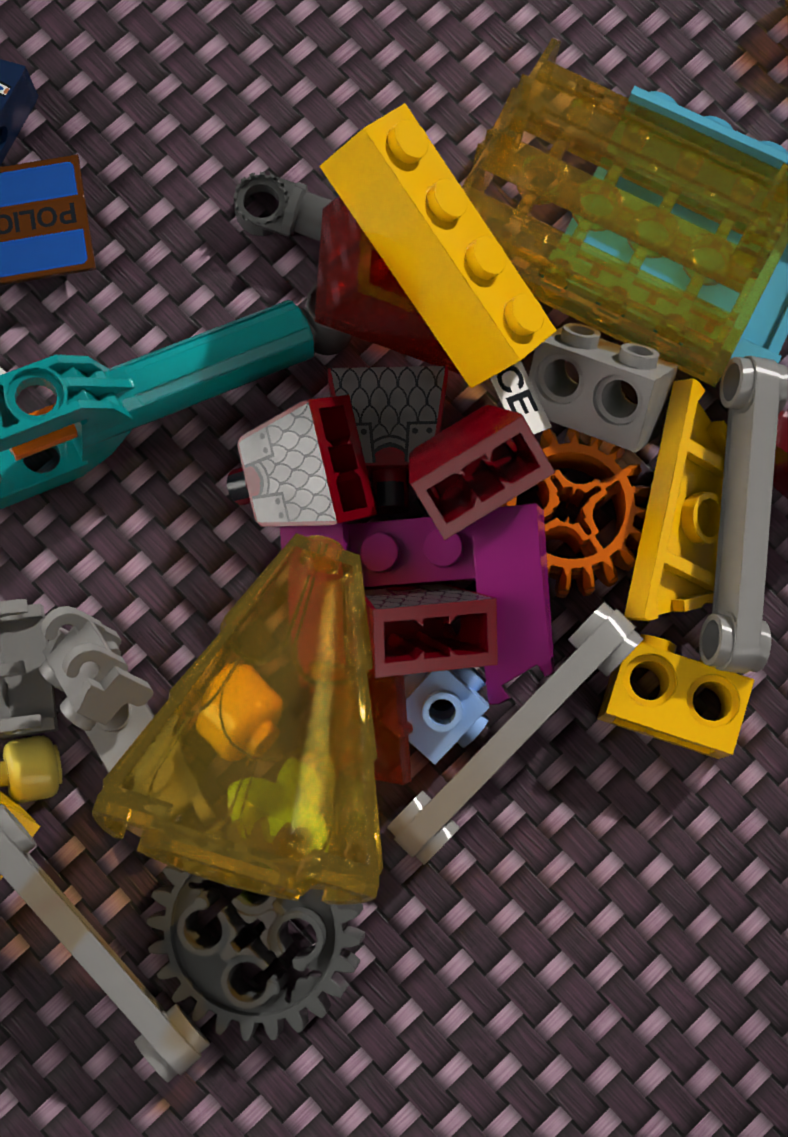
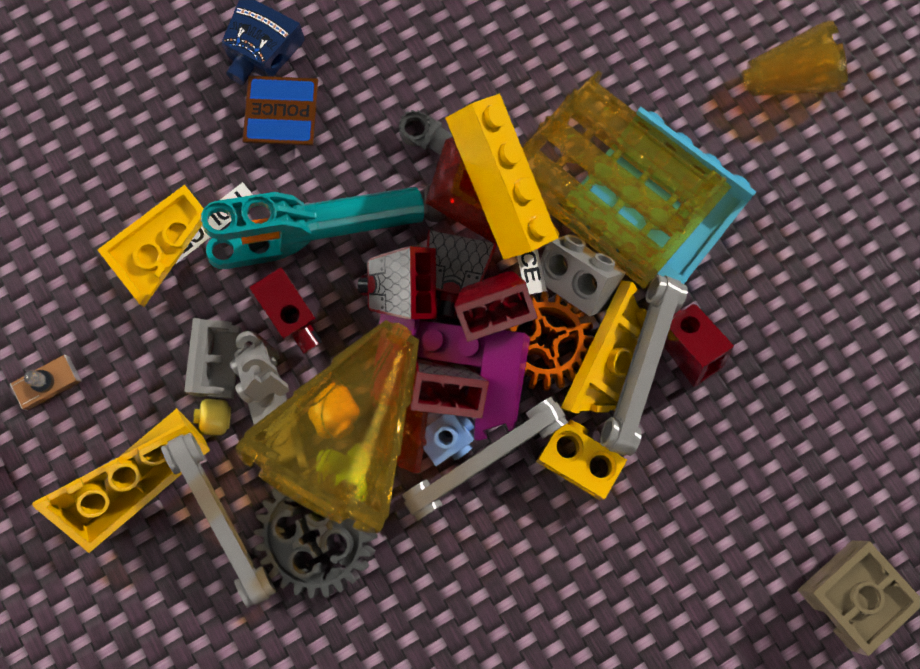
camera: 15 degrees right, 0 degrees up
none -> dark red torso [249,267,322,354]

